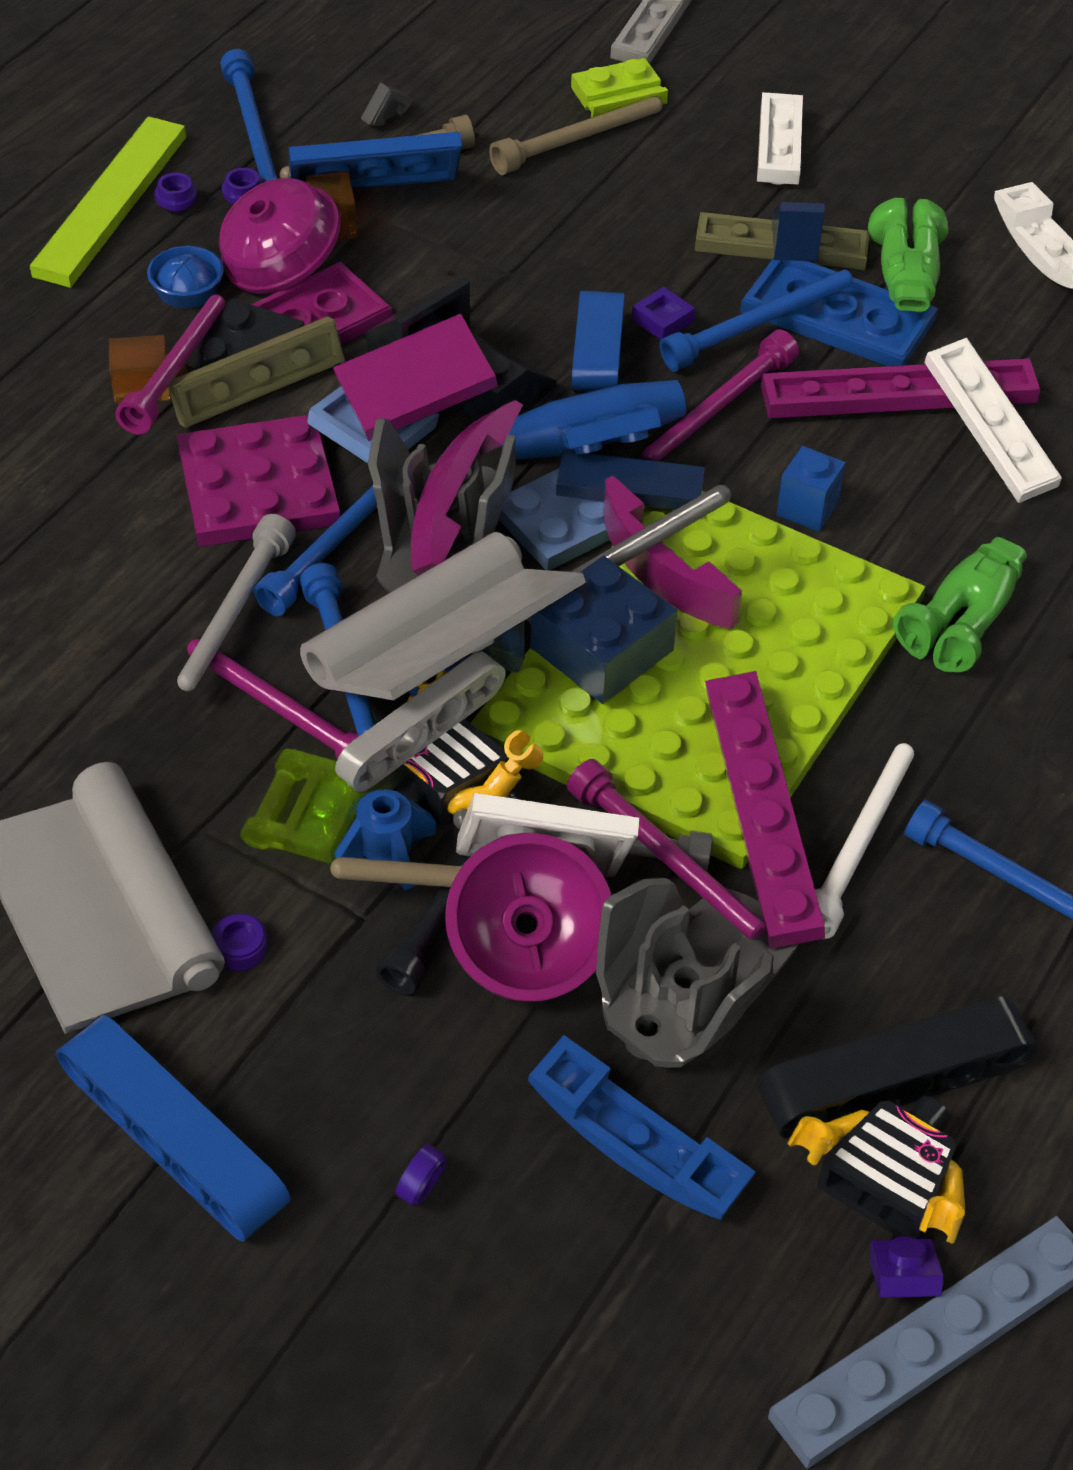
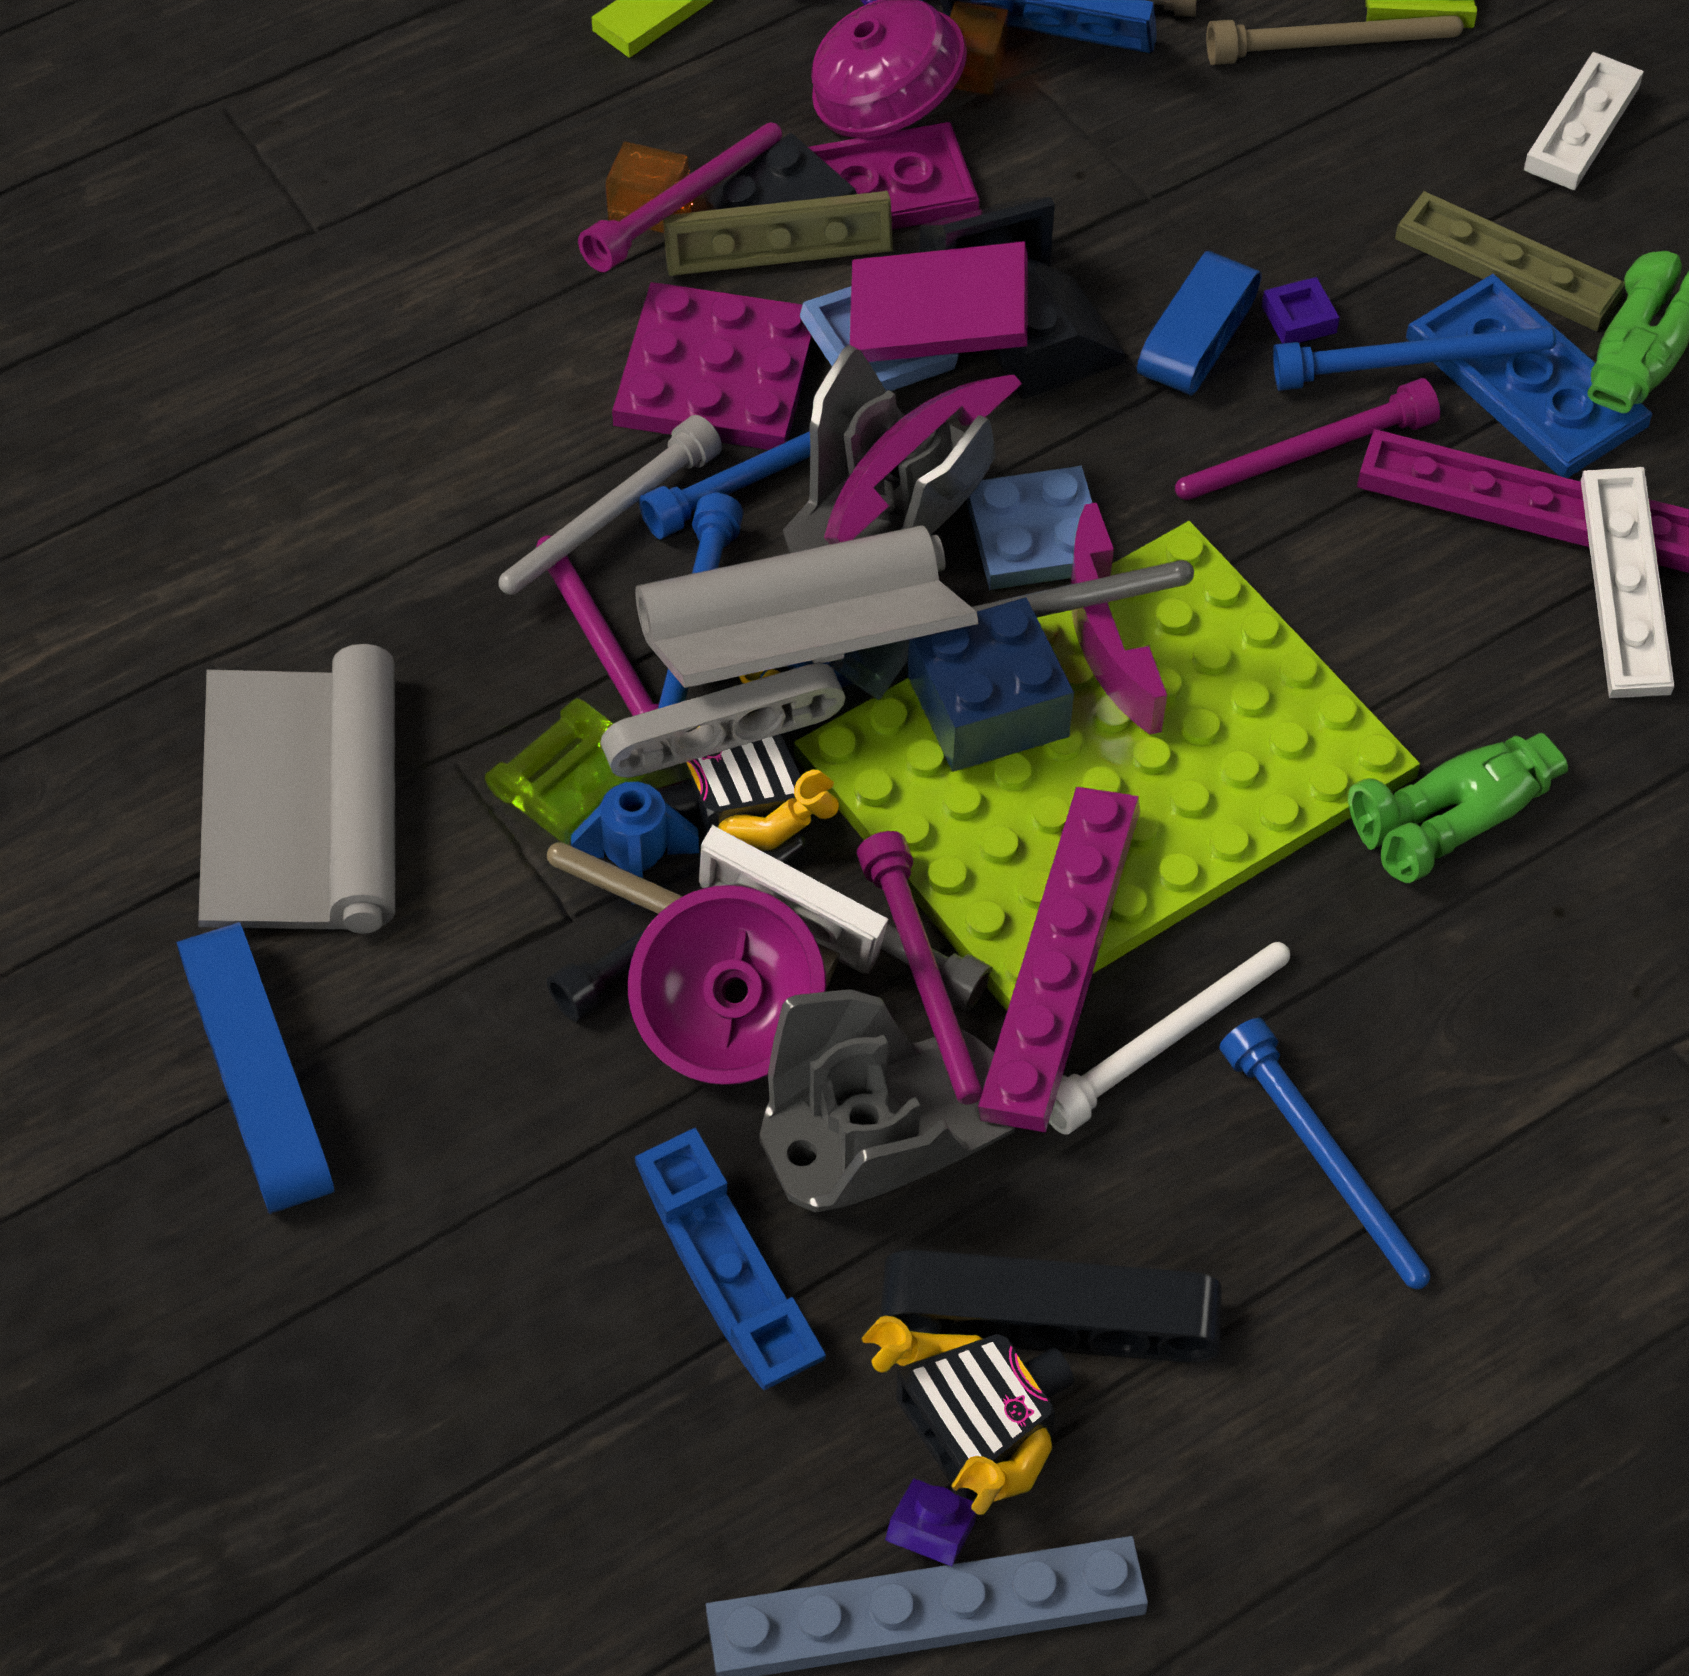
camera: 25 degrees right, 5 degrees up
blue hat [147,245,224,308] -> none
dark purple tile [211,914,268,971] -> none
dark purple tile [395,1144,447,1207] -> none
blue plate [501,380,686,460] -> none
dark blue tile [556,451,705,510] -> none
dark blue slope [772,202,825,261] -> none
blue brick [776,446,846,532] -> none

